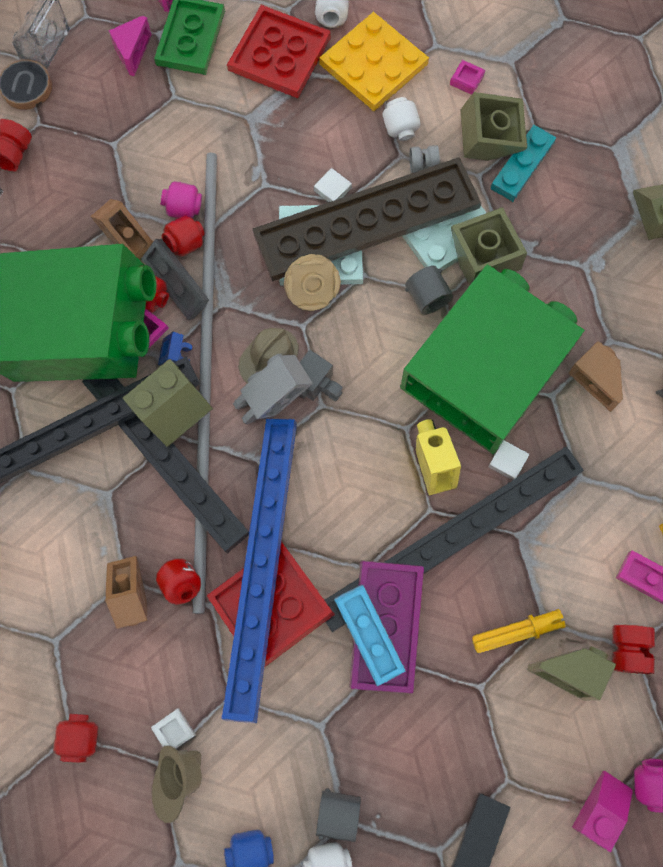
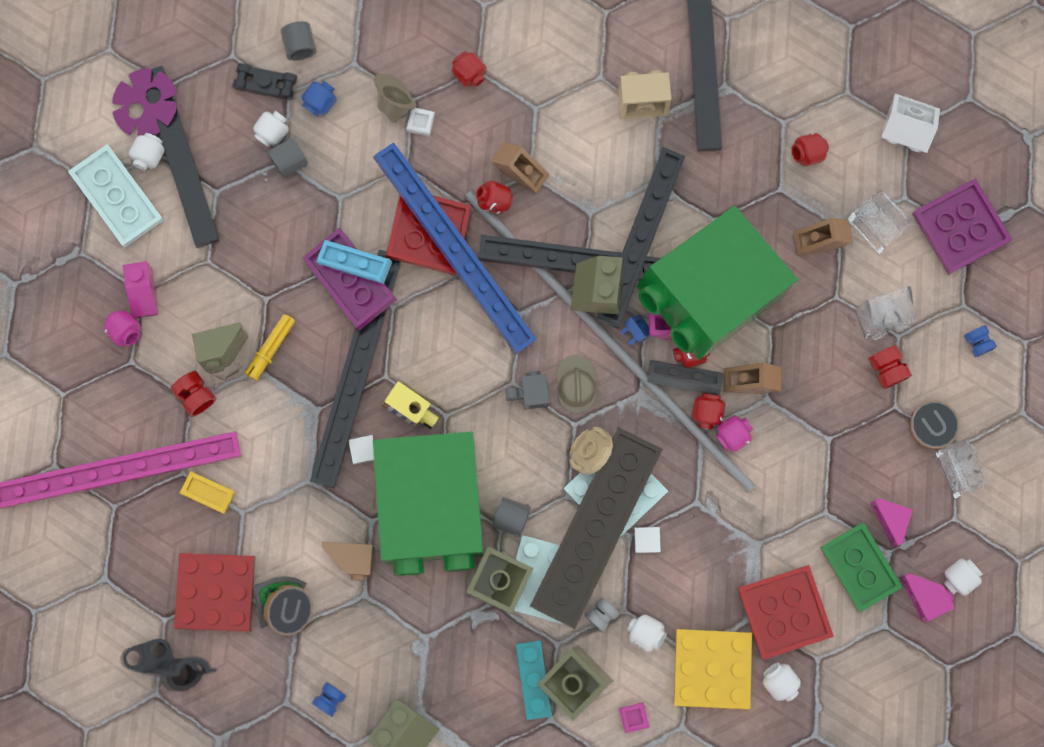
camera: 135 degrees right, 5 degrees up
light grey hinge [233,354,313,425] -> none

